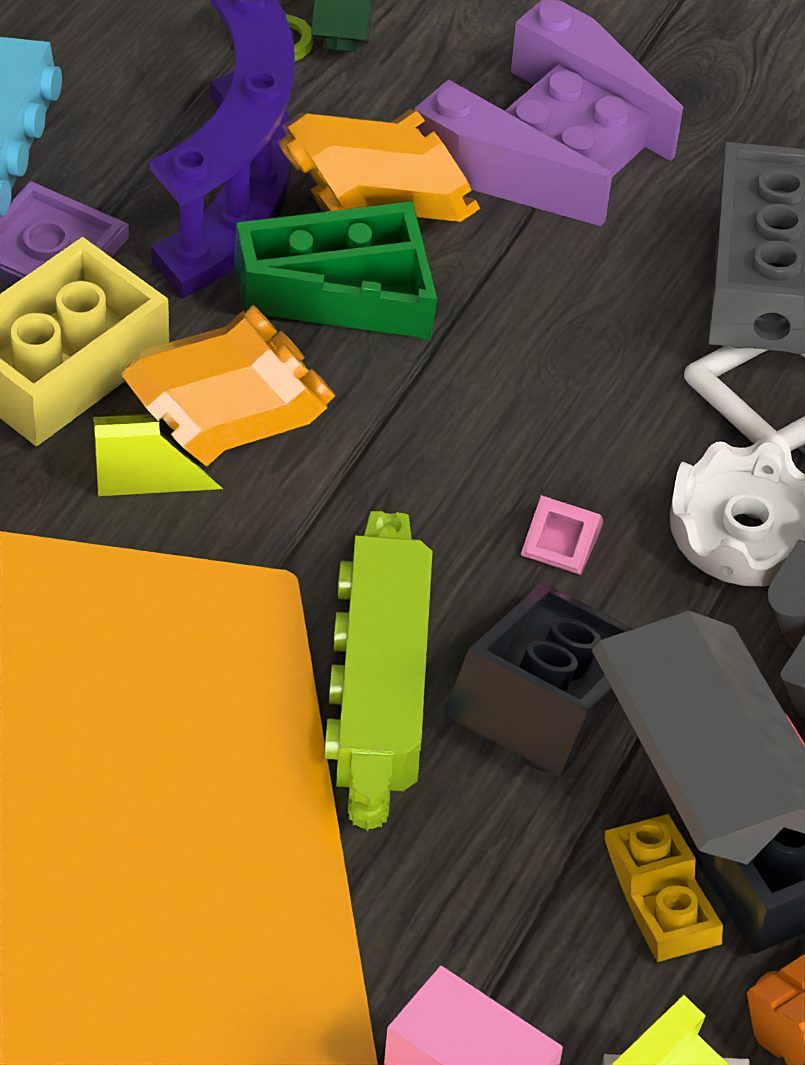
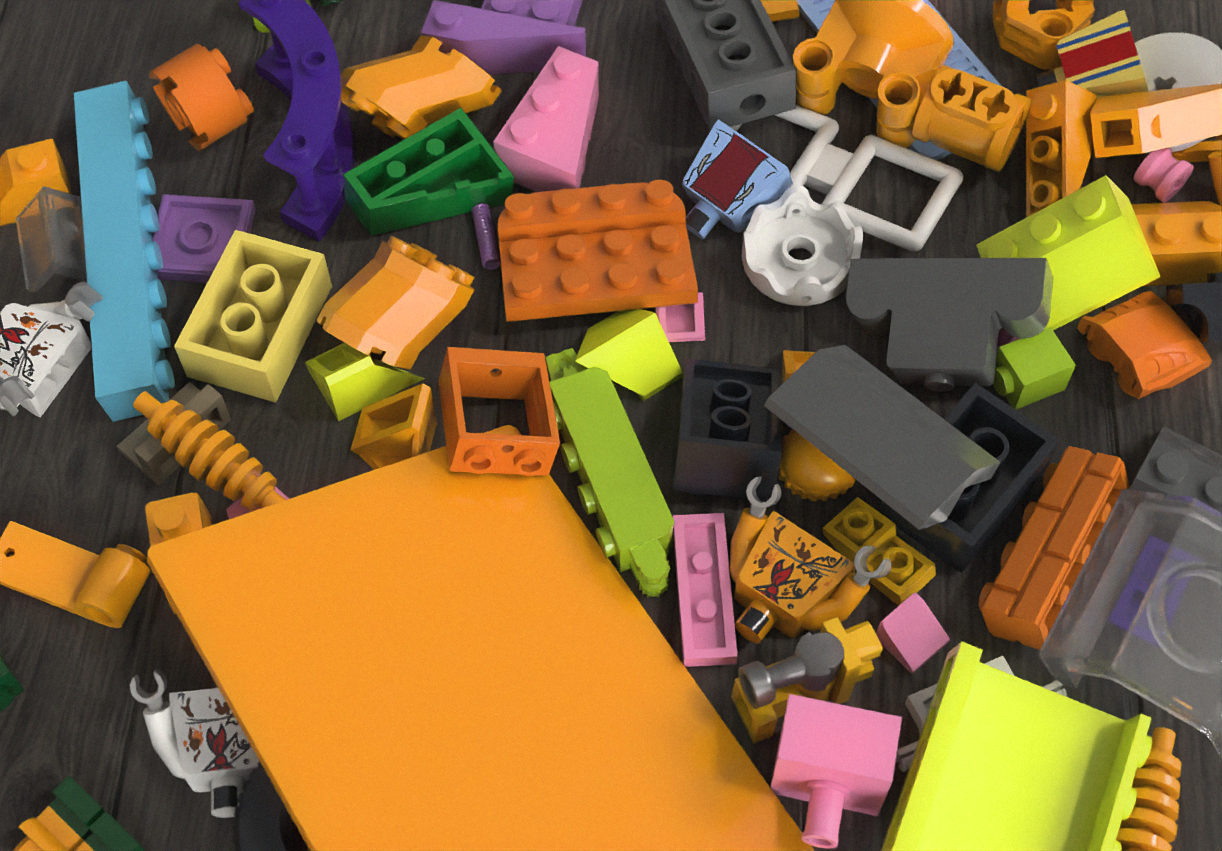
camera: 20 degrees left, 10 degrees up
none -> orange brick [149,44,254,151]
none -> light orange slope [351,383,437,470]
none -> orange window [438,347,560,476]
none -> medium lavender piece [472,203,501,269]
none -> bright pink wedge [493,46,599,192]
none -> orange plate [498,180,698,322]
none -> neon yellow slope [575,309,683,401]
none -> bright pink plate [673,513,738,667]
none -> torso [682,119,793,239]
none -> light orange torso [729,477,891,644]
none -> hips [731,617,883,743]
none -> light orange hat [778,429,856,501]
none -> bright pink slope [876,592,950,674]

